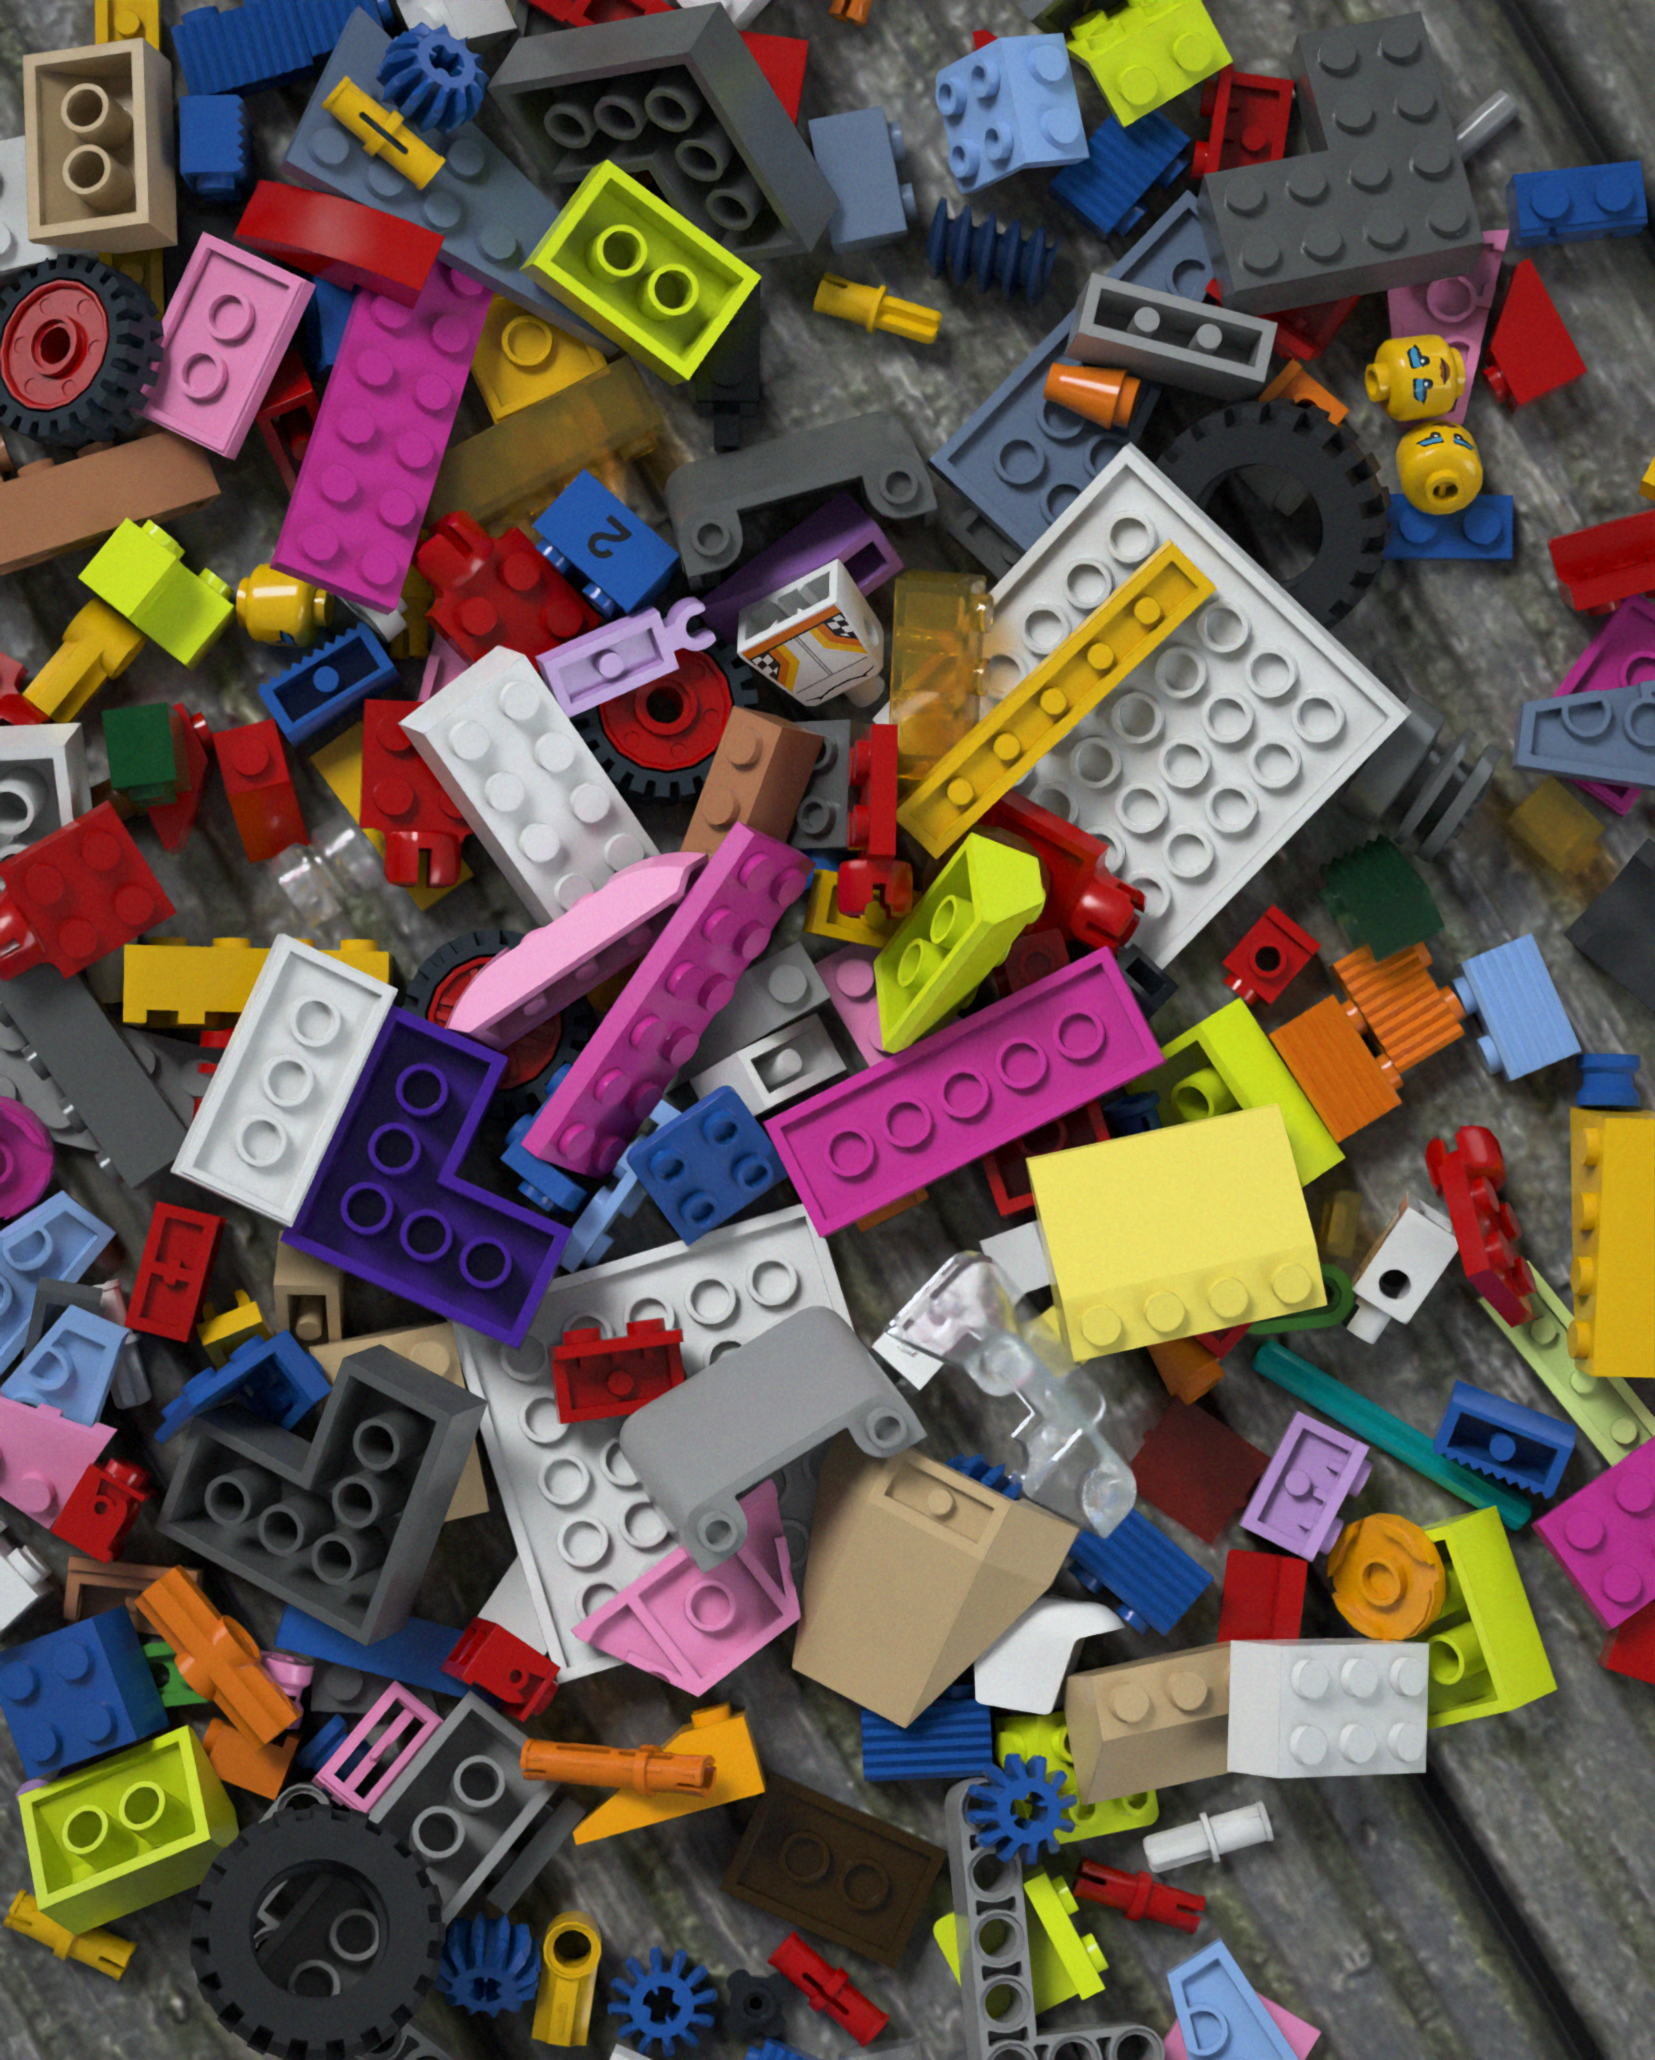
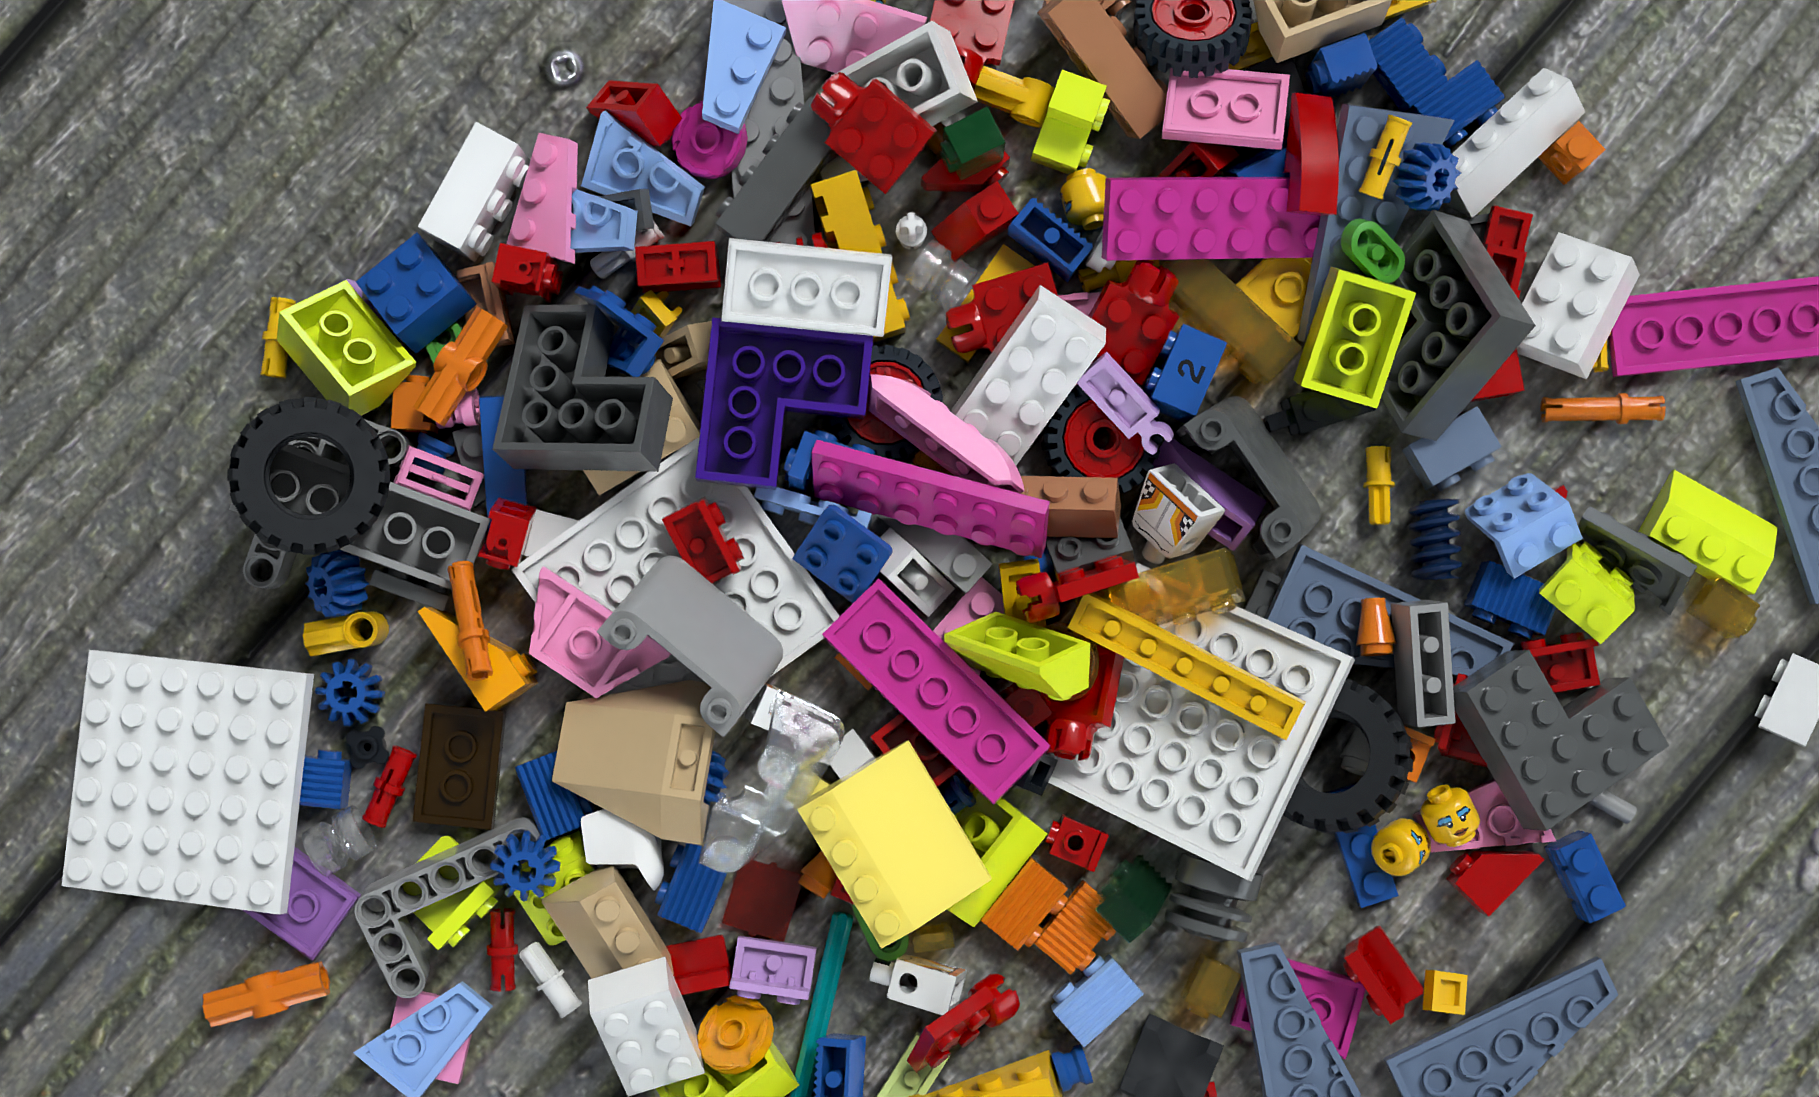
camera: 75 degrees right, 0 degrees up
none -> white axle [896,212,927,250]
none -> bright green plate [1341,218,1405,283]

